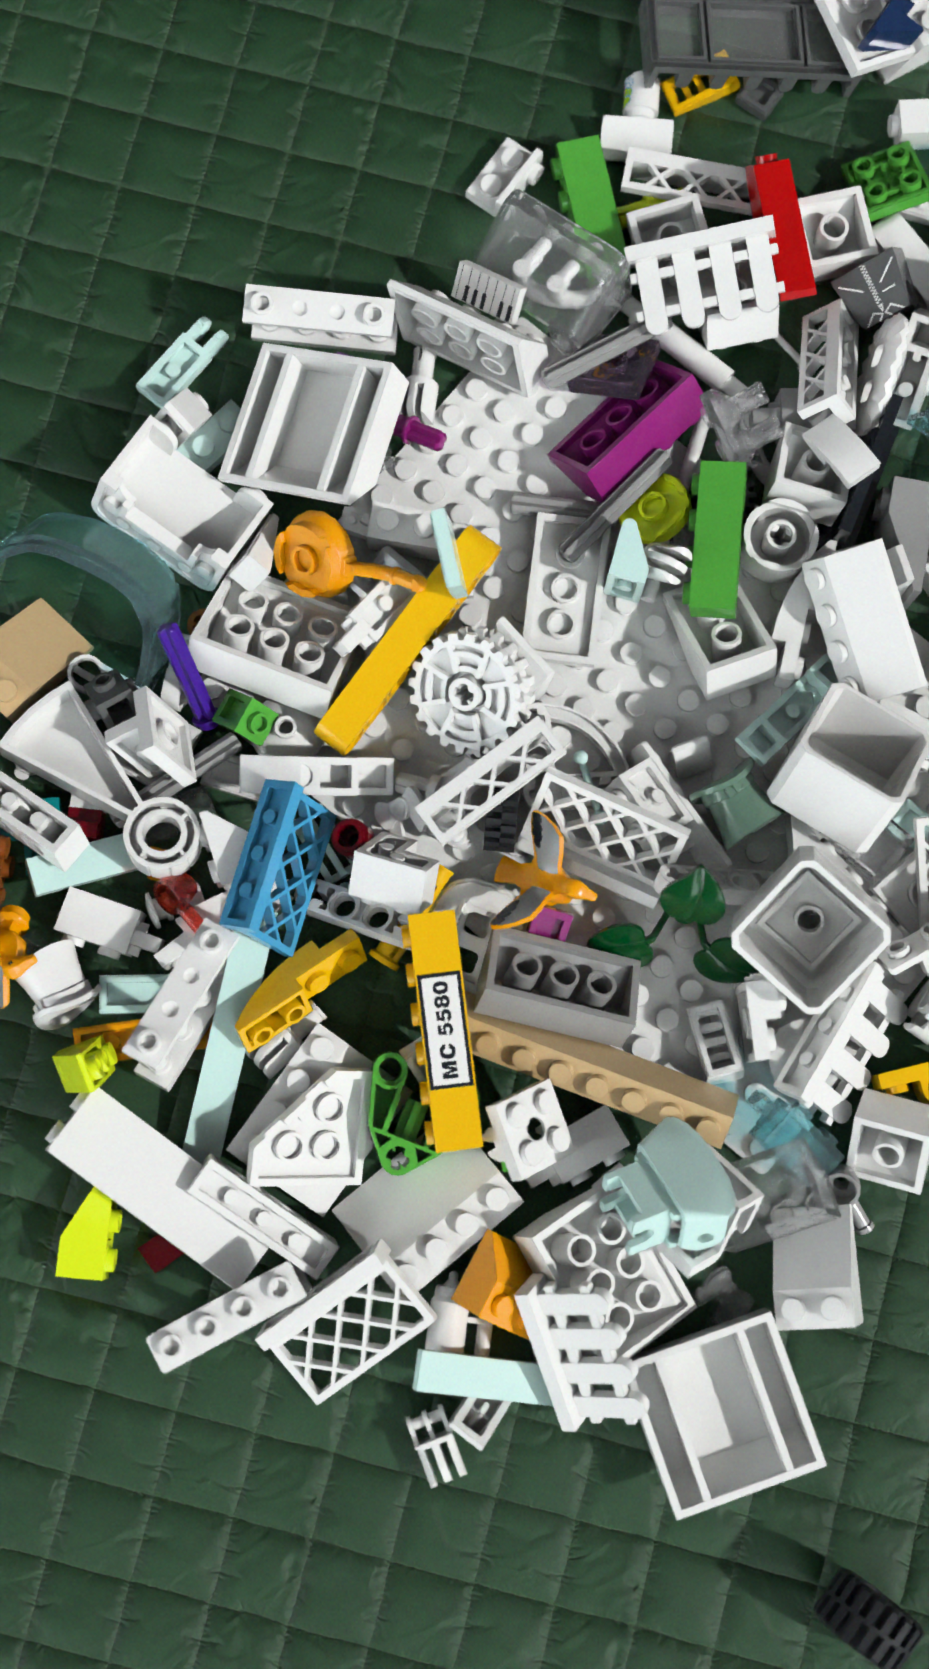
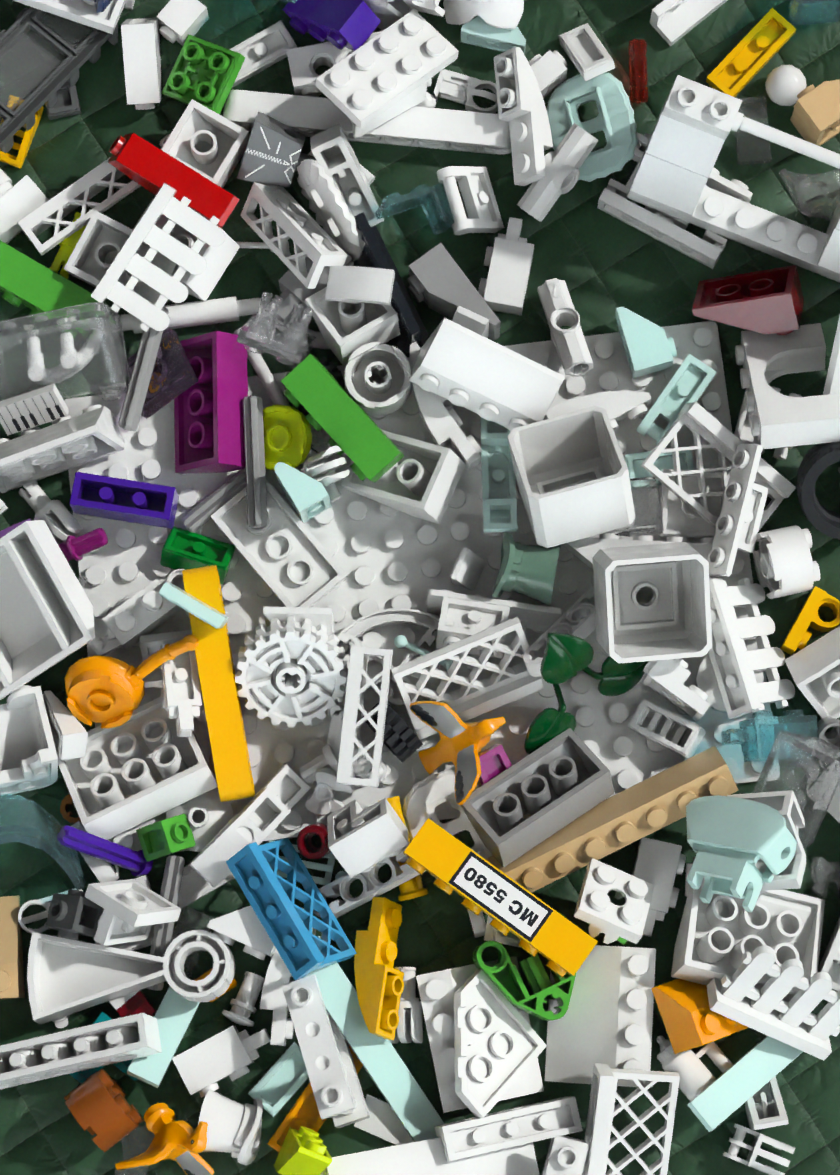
camera: 40 degrees left, 0 degrees up
clear red bar [153,873,204,933] -> none
none -> dark purple brick [70,472,179,529]
none -> white slope [121,17,162,110]
none -> green slope [160,526,236,584]
none -> white tile [354,1094,414,1145]
none -> white tile [467,909,486,938]

